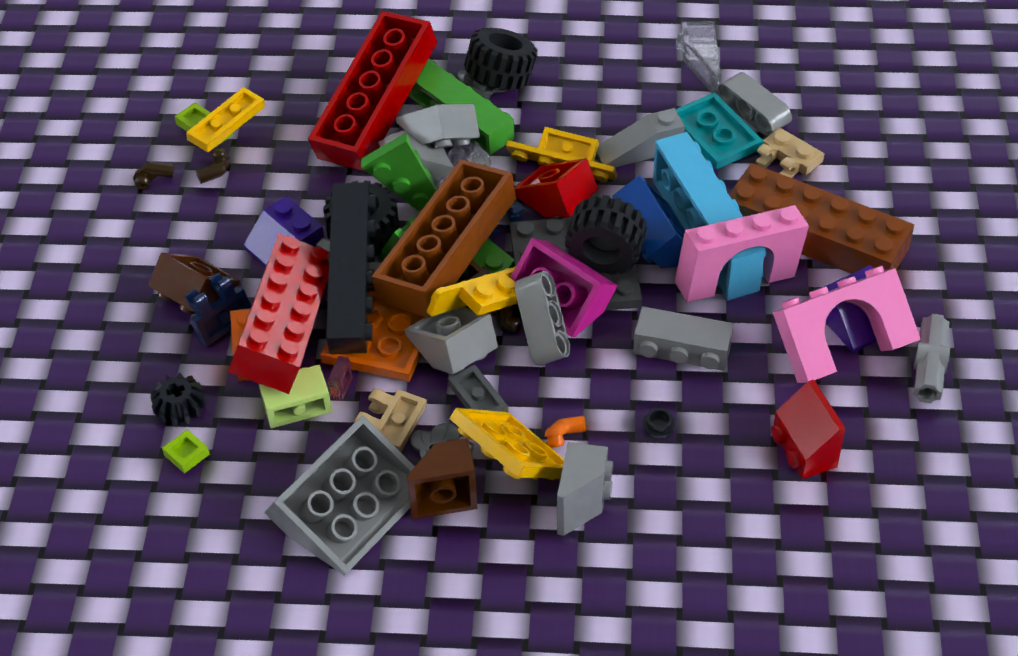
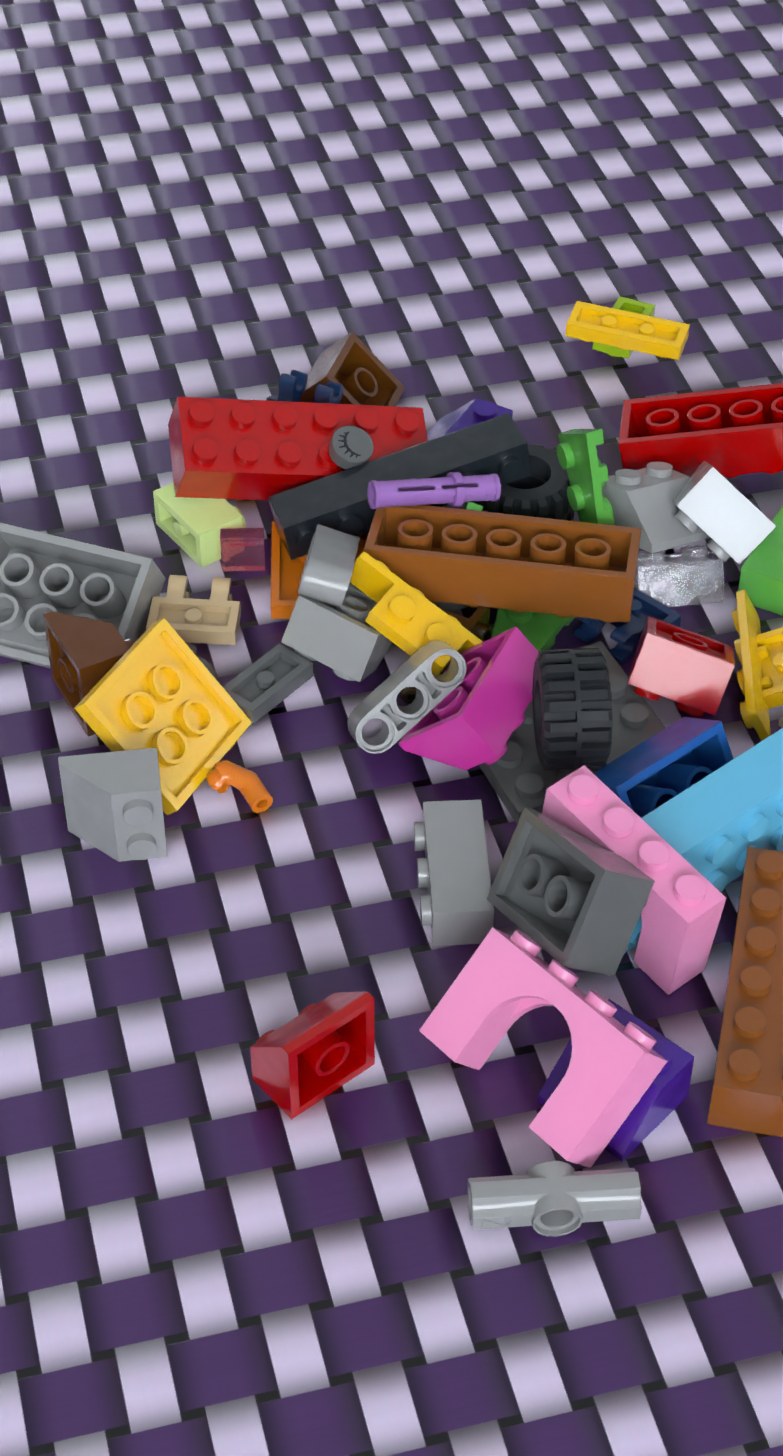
camera: 70 degrees right, 5 degrees down
dark brown arm [133,161,174,190] -> none
black gear [150,373,206,427] -> none
lime plate [162,429,210,474] -> none
dark brown arm [196,148,231,184] -> none
black plate [643,408,675,439] -> none
none -> light grey beam [297,524,360,607]
none -> dark grey tile [328,426,374,470]
none -> medium lavender pin [367,472,501,509]
none -> dark grey slope [487,807,655,976]

